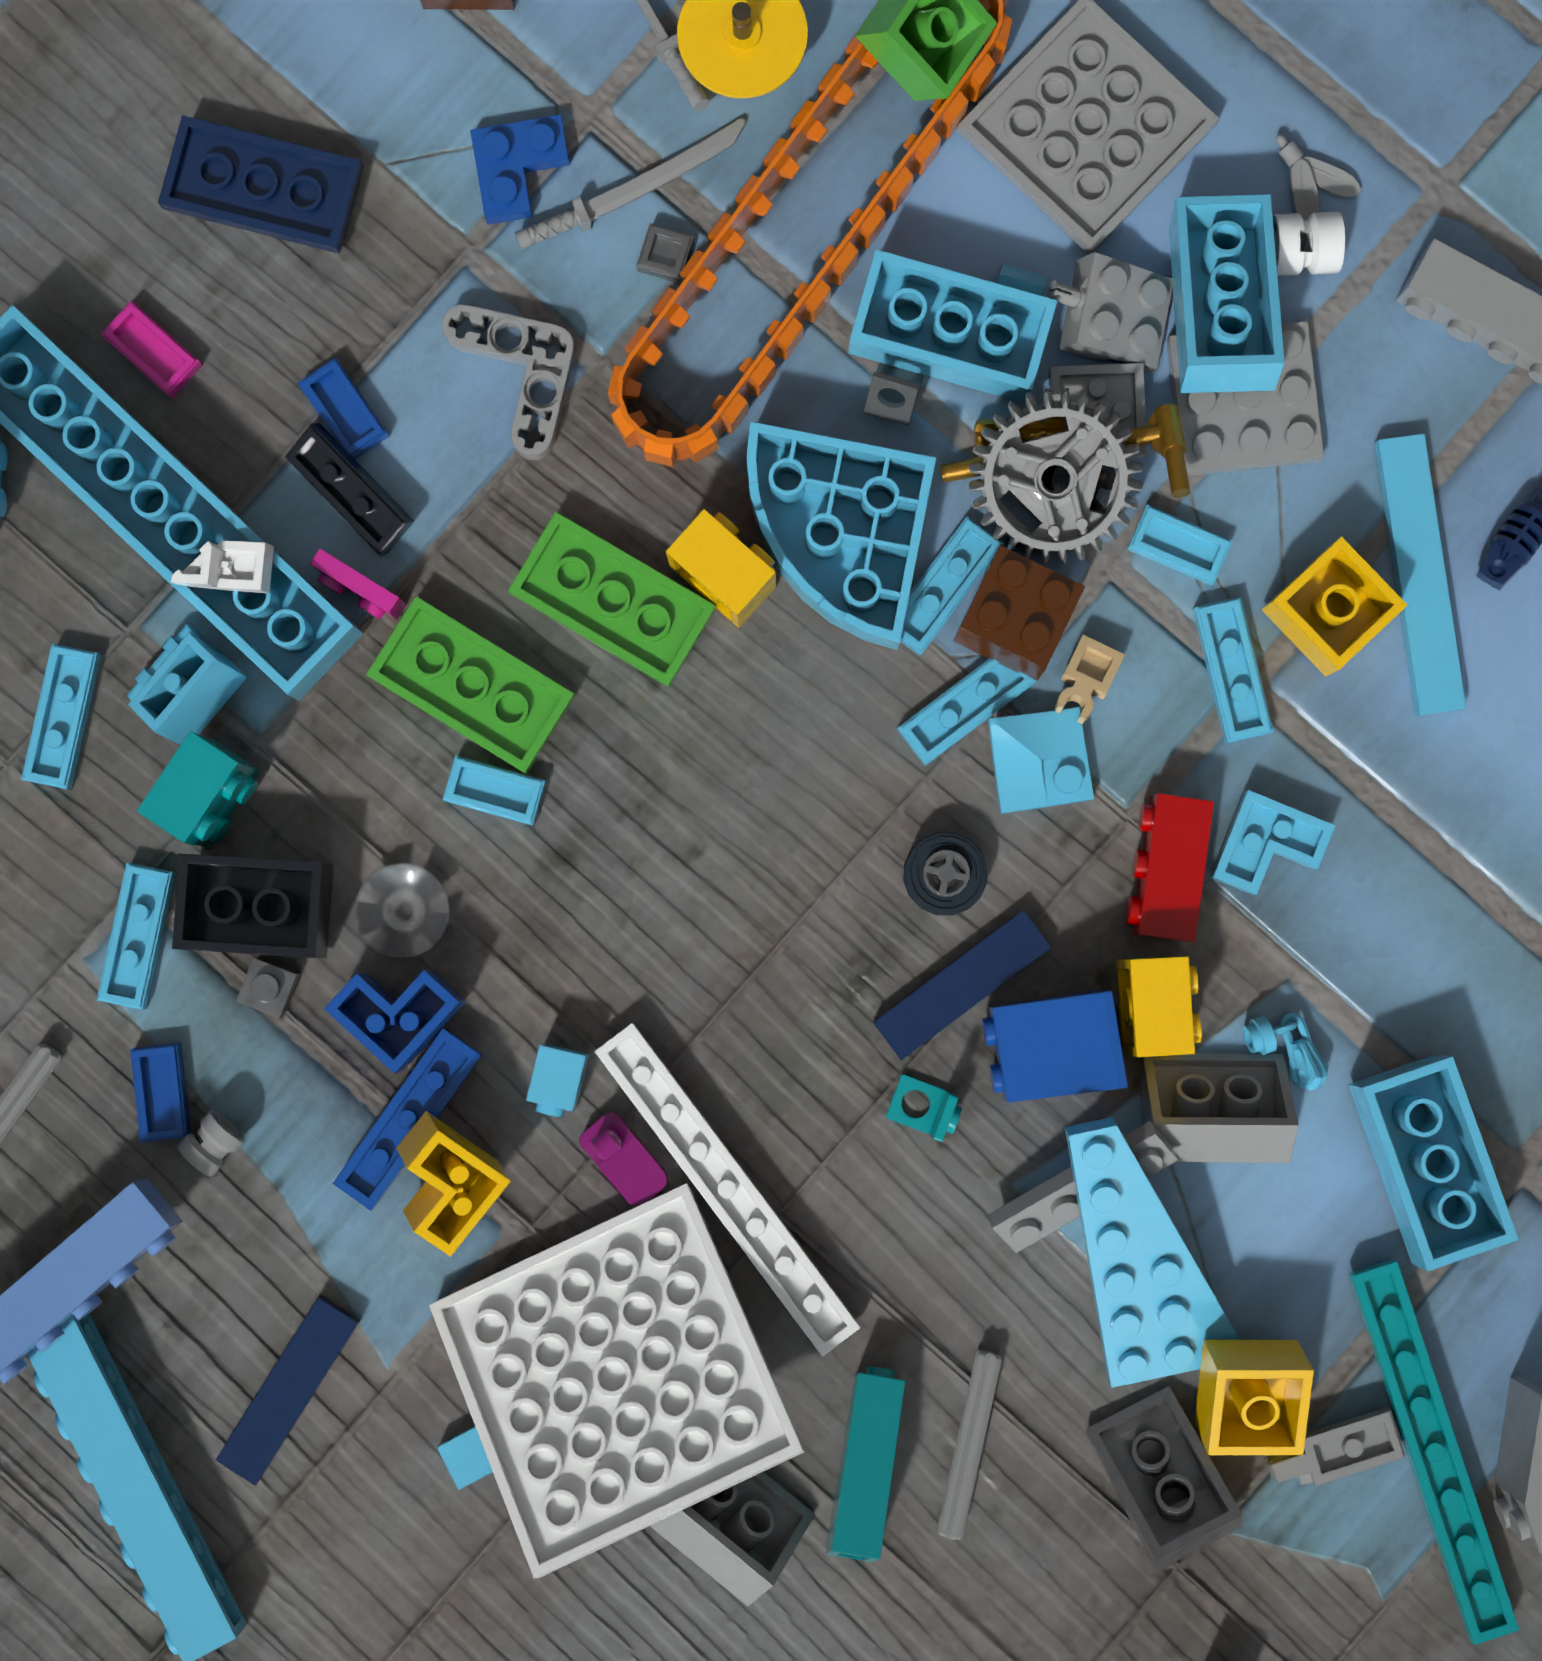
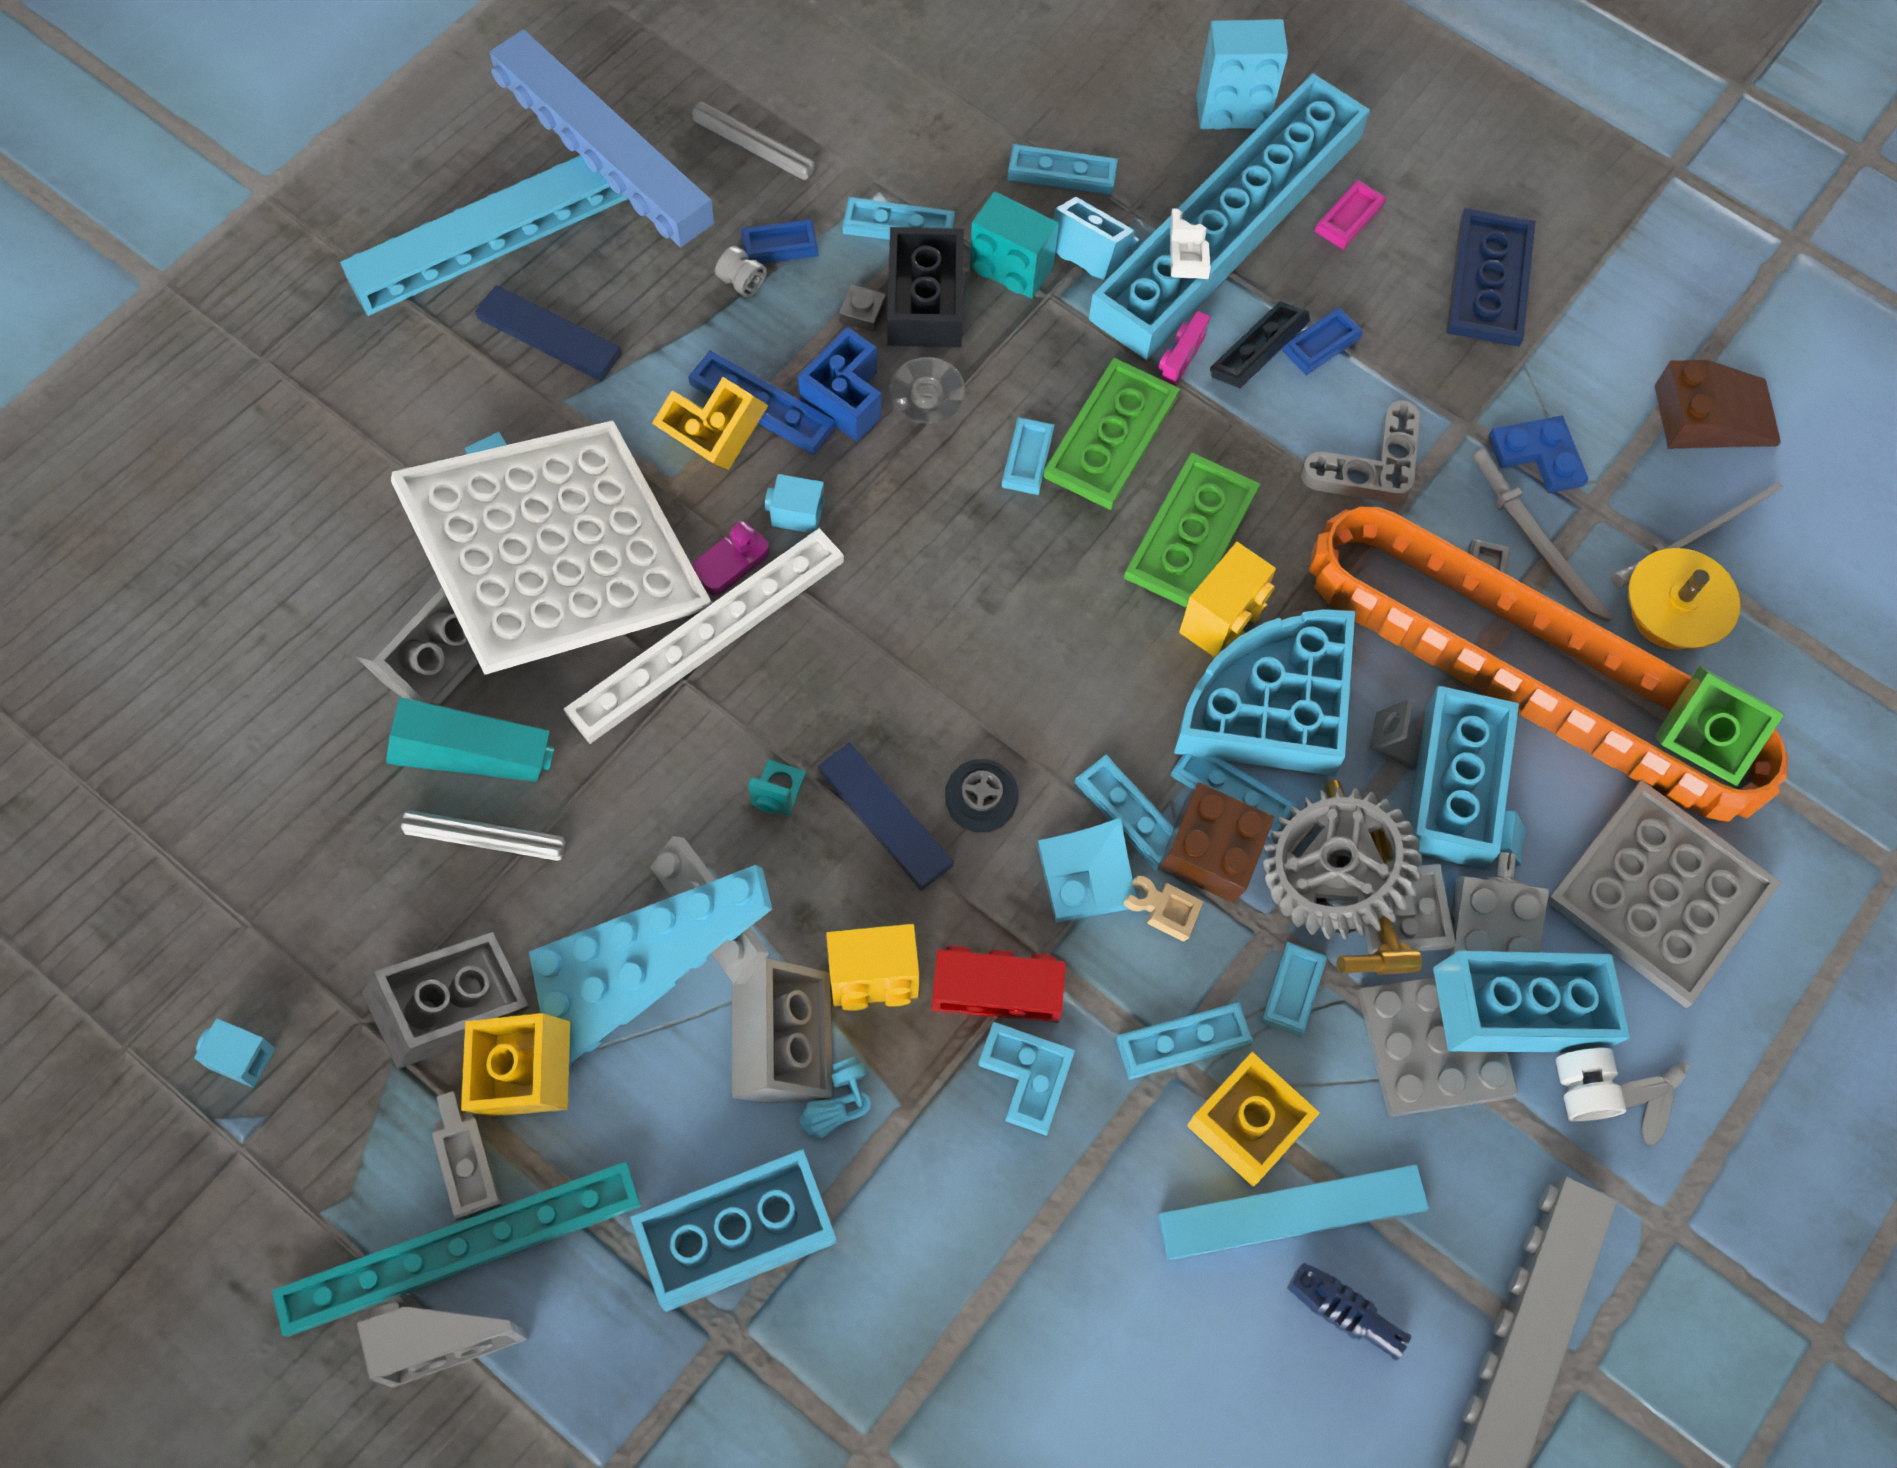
camera: 80 degrees right, 20 degrees down
blue slope [982,989,1128,1103] -> none

